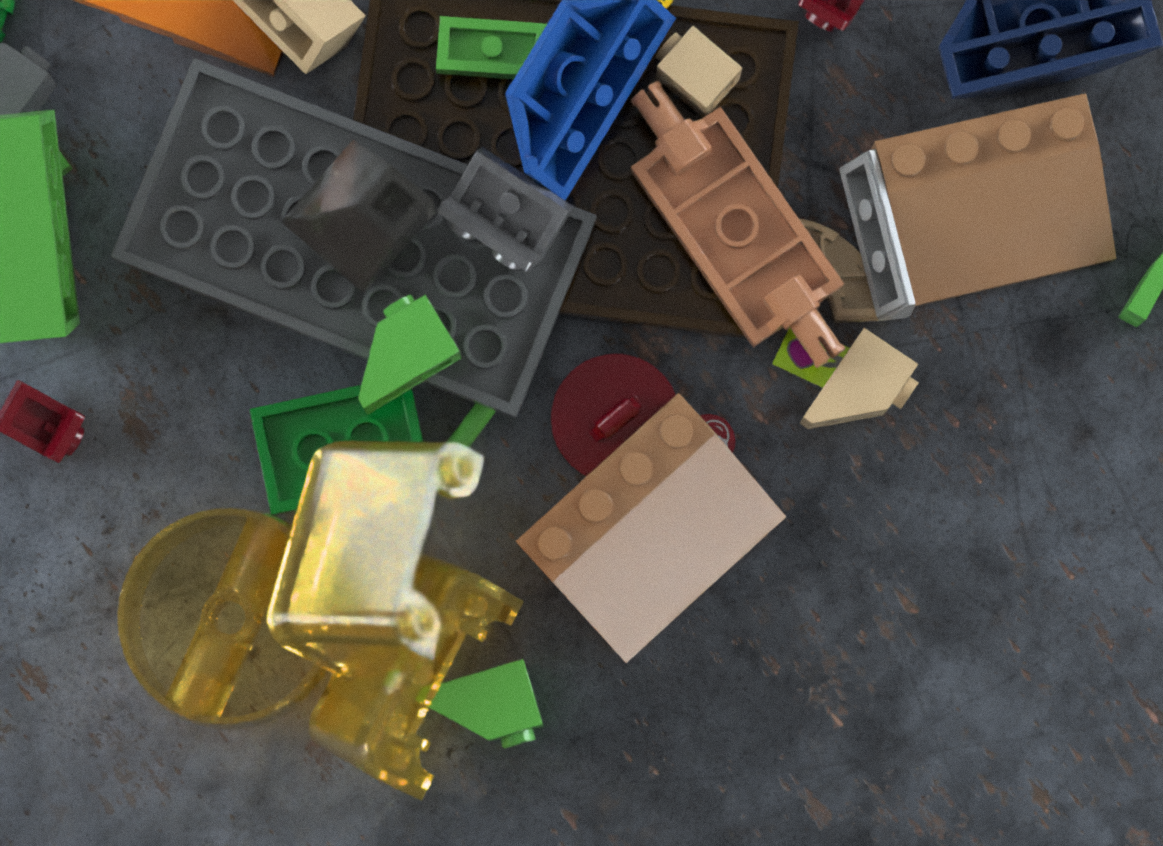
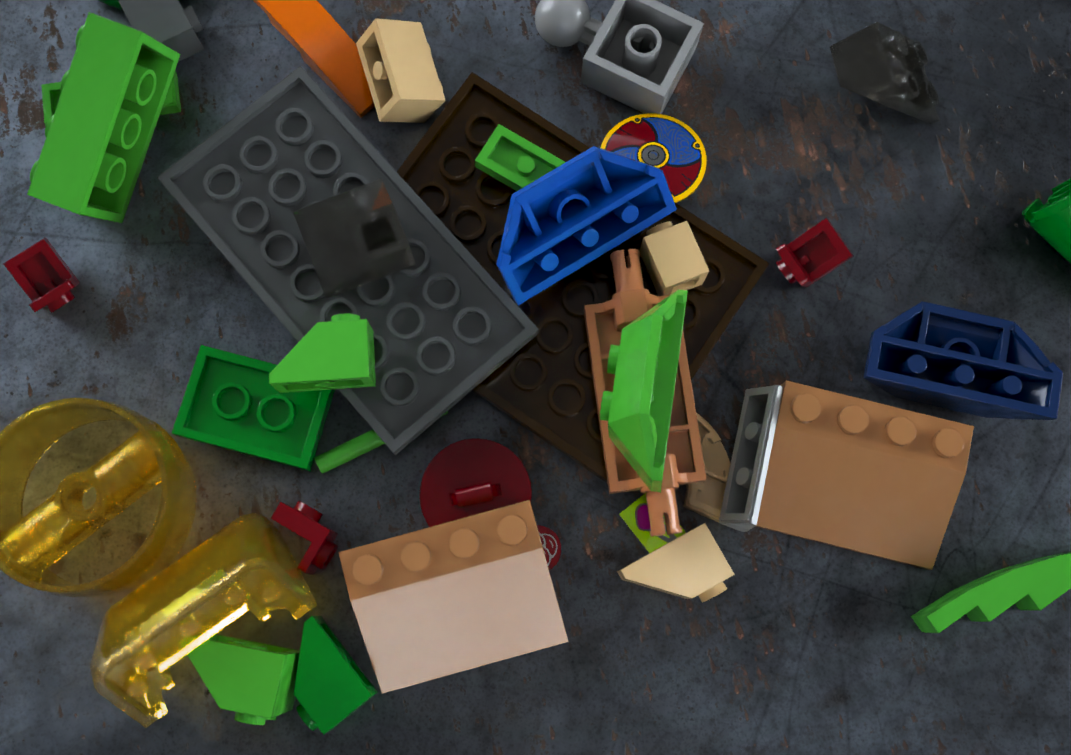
camera: 25 degrees right, 5 degrees down
clear yellow windscreen [267,441,485,682] -> none
flat silver bracket [437,147,574,271] -> none
none -> dark red bracket [270,500,338,575]
none -> green slope [294,616,378,735]
none -> bright green wedge [600,290,688,493]

